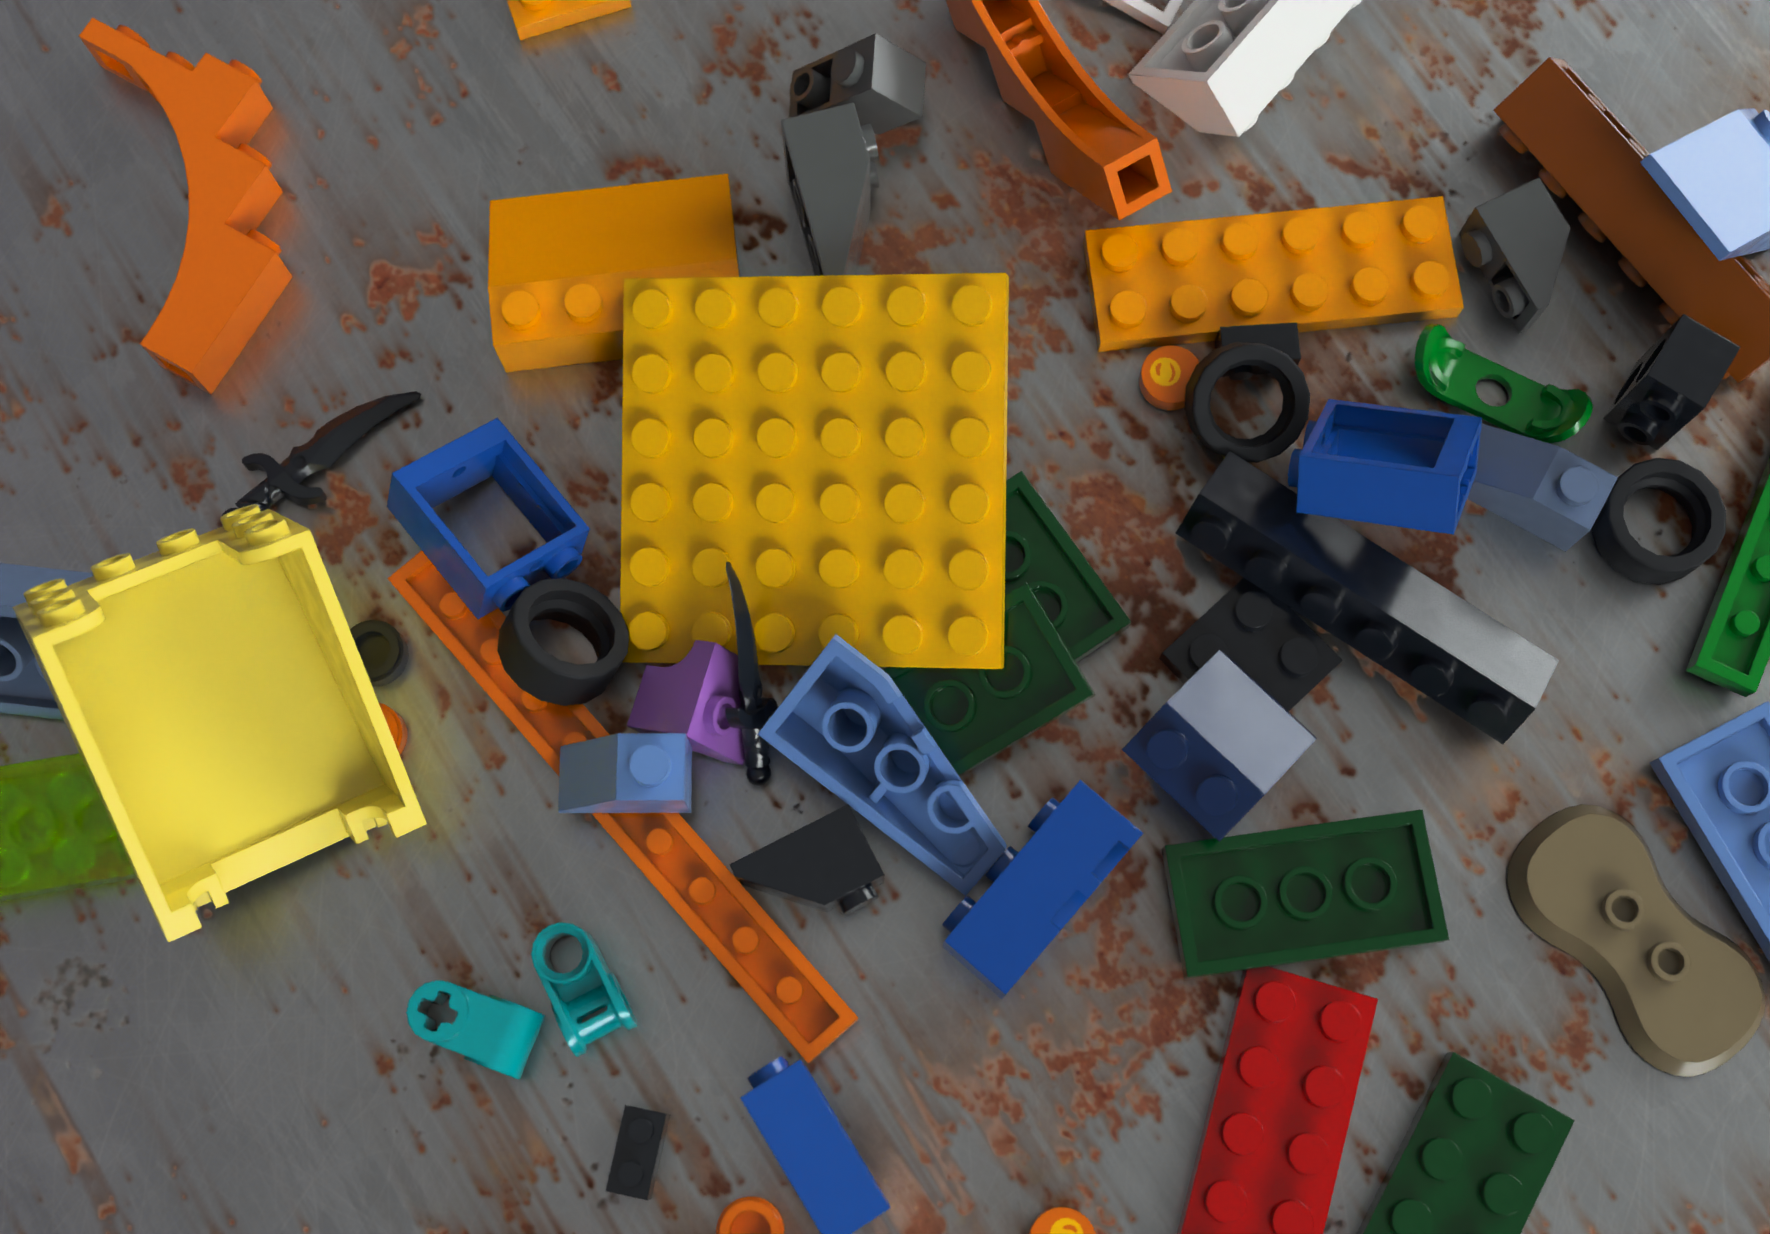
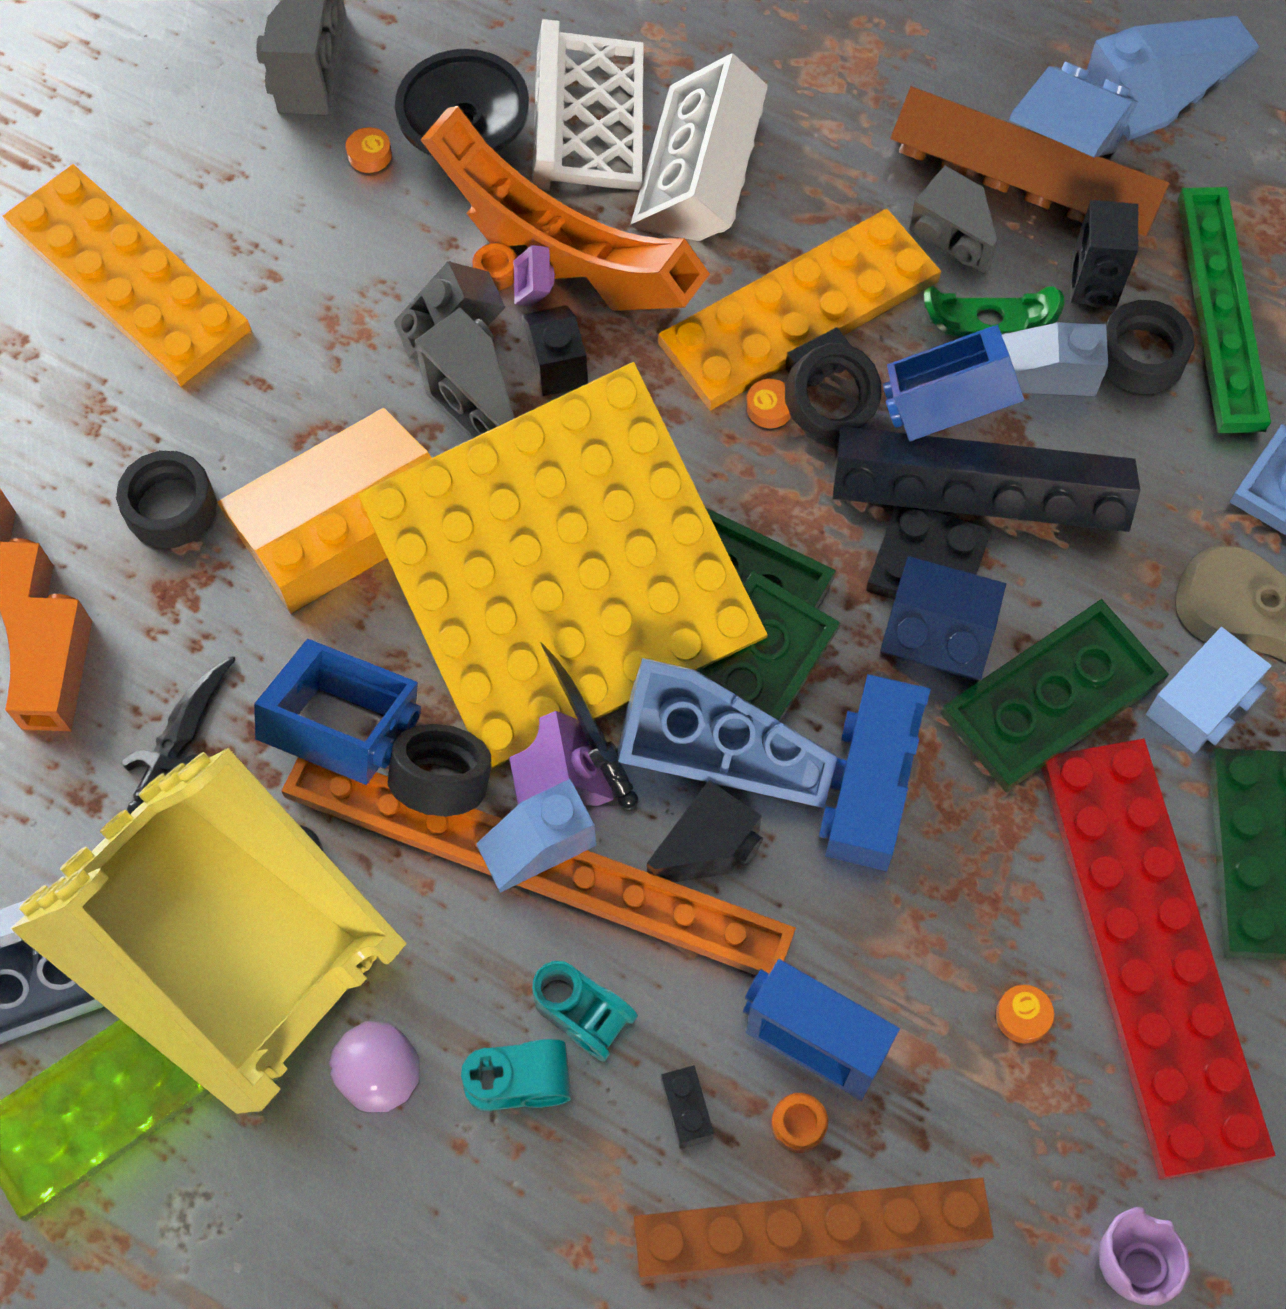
camera: 25 degrees left, 10 degrees down
none -> black tyre [116,450,217,548]
none -> lavender hair [329,1021,420,1112]
none -> orange tile [472,243,517,290]
none -> medium lavender plate [514,245,554,307]
none -> black slope [522,305,588,396]
none -> light blue brick [1145,626,1272,754]

